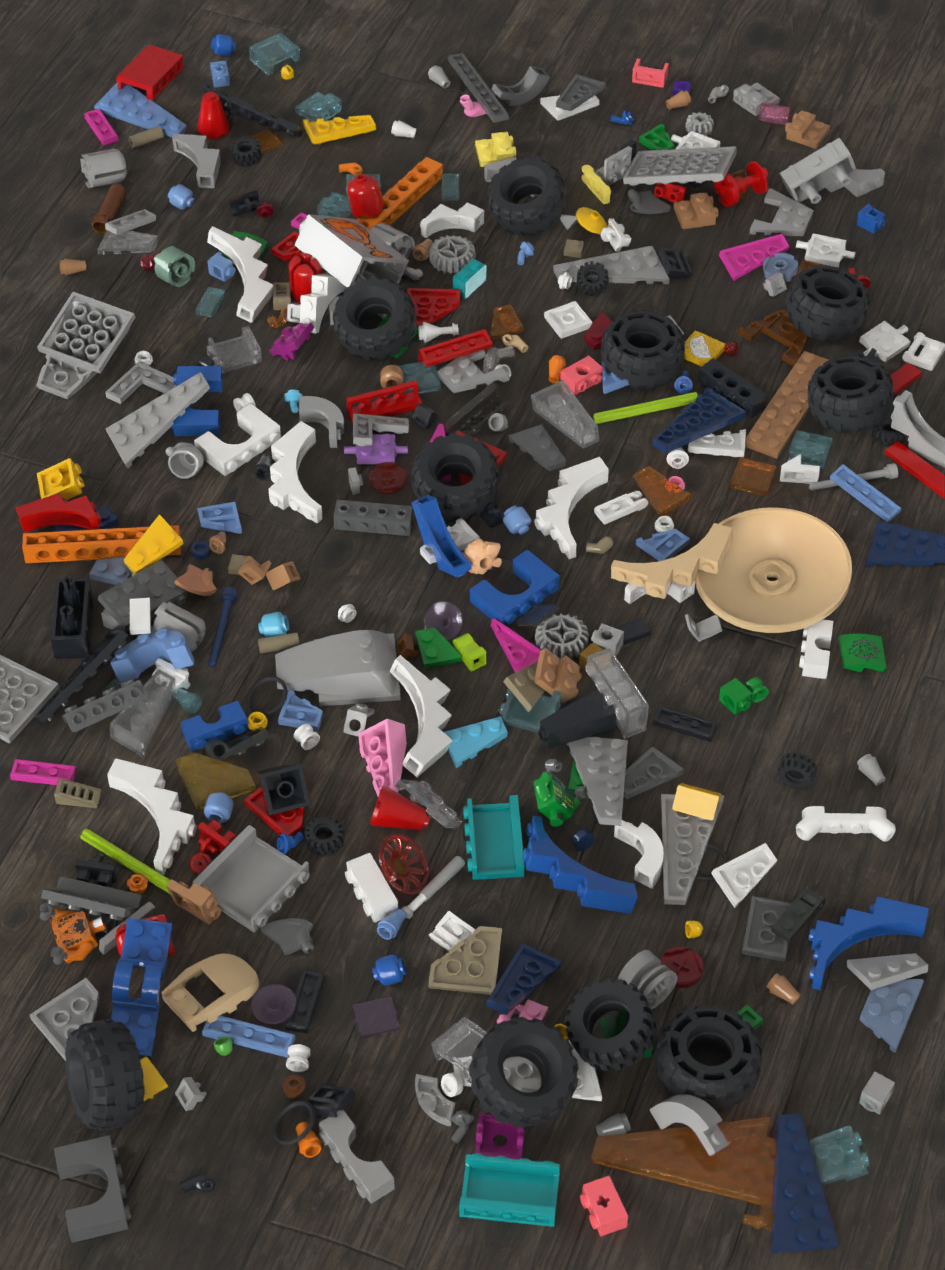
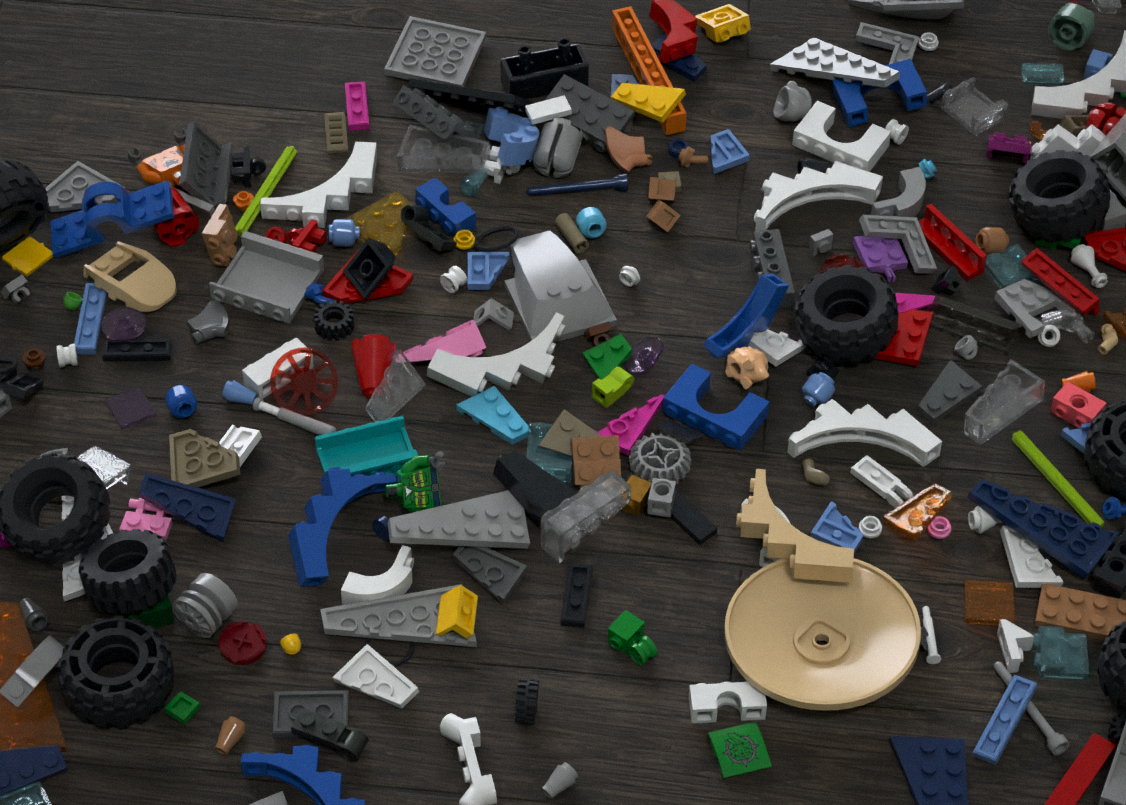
camera: 75 degrees right, 0 degrees up
light grey bracket [685,614,723,642] -> none

